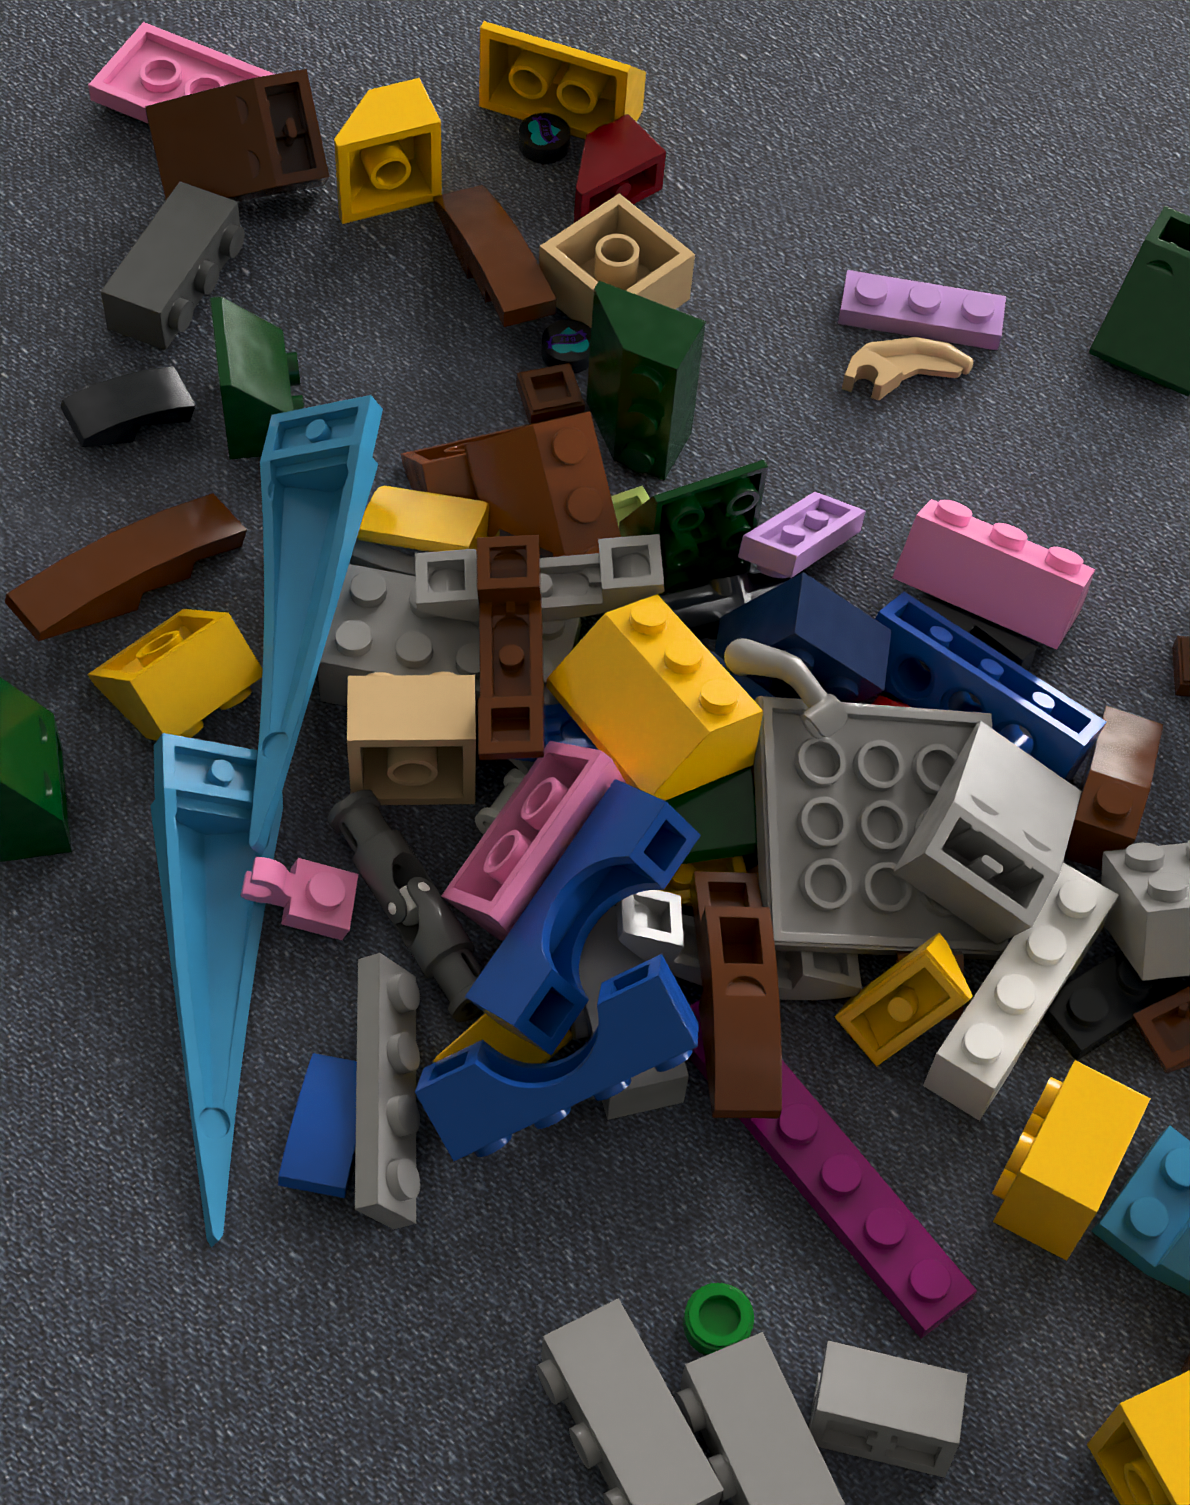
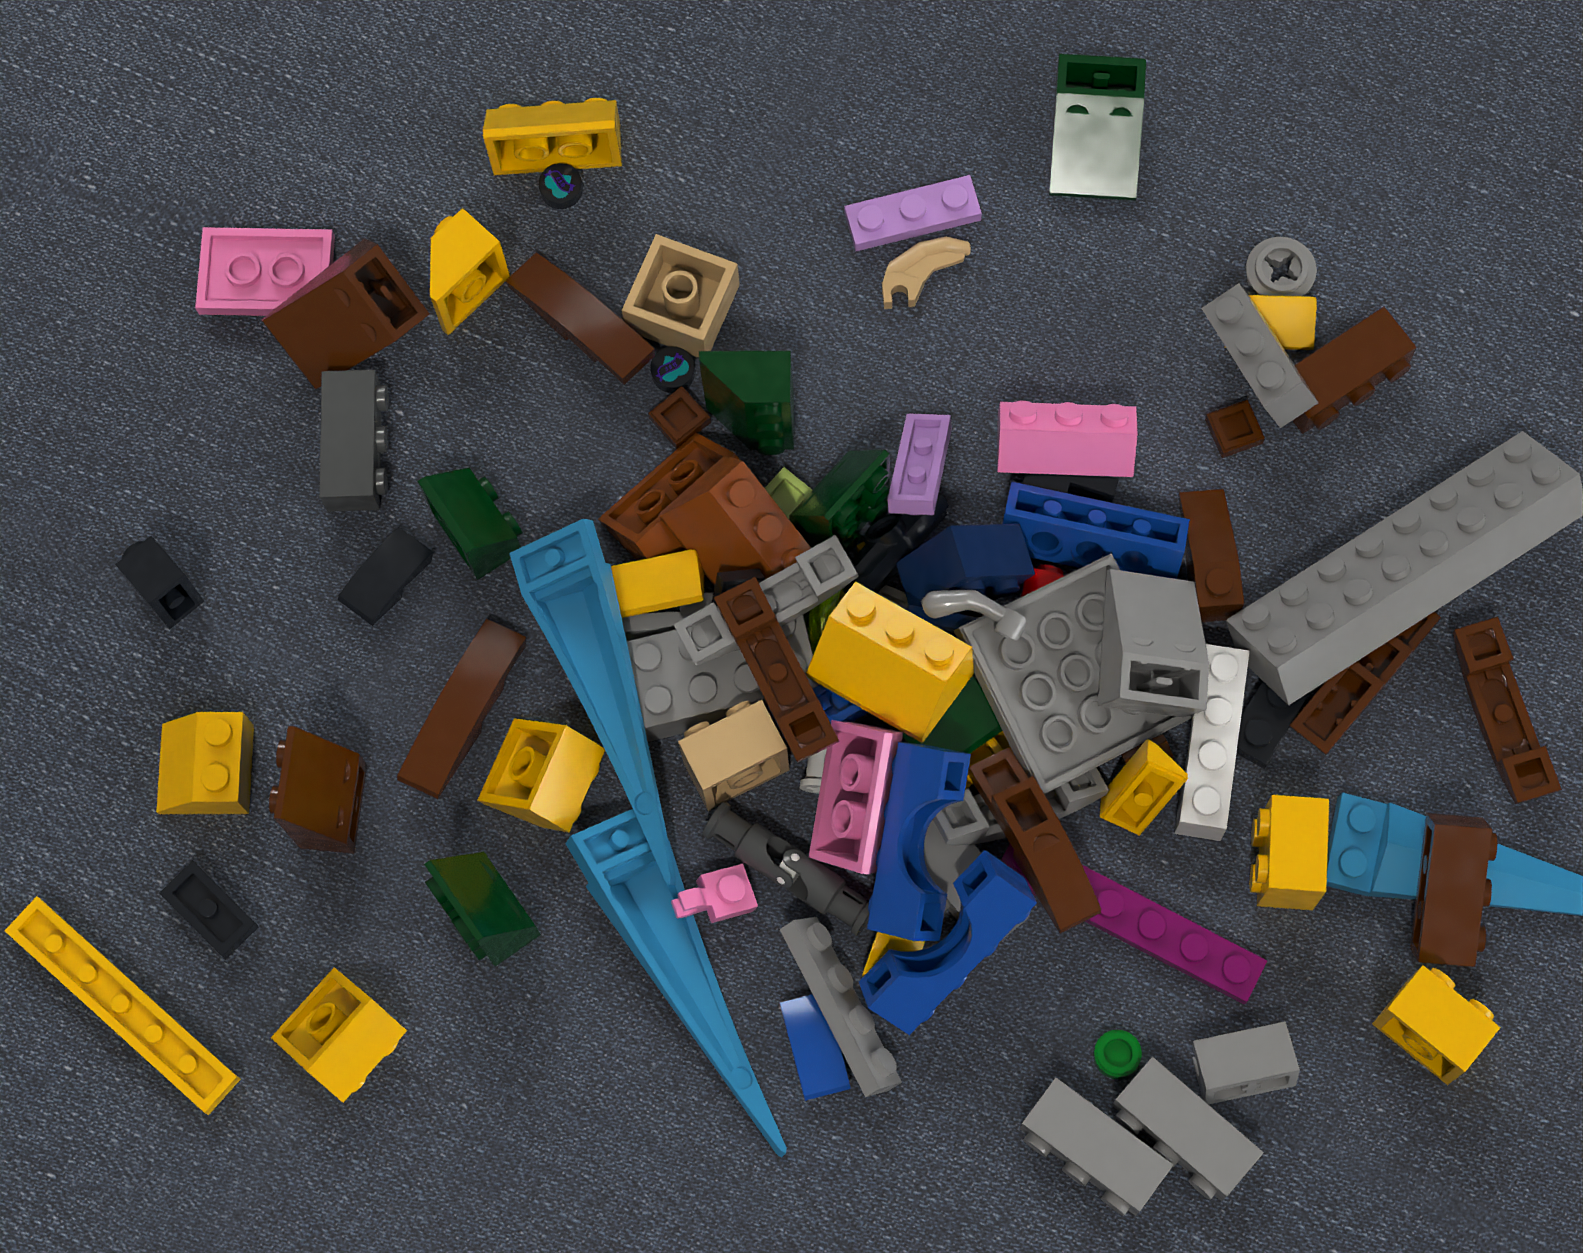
camera: 15 degrees left, 15 degrees up
dark red slope [574,114,666,223] -> none

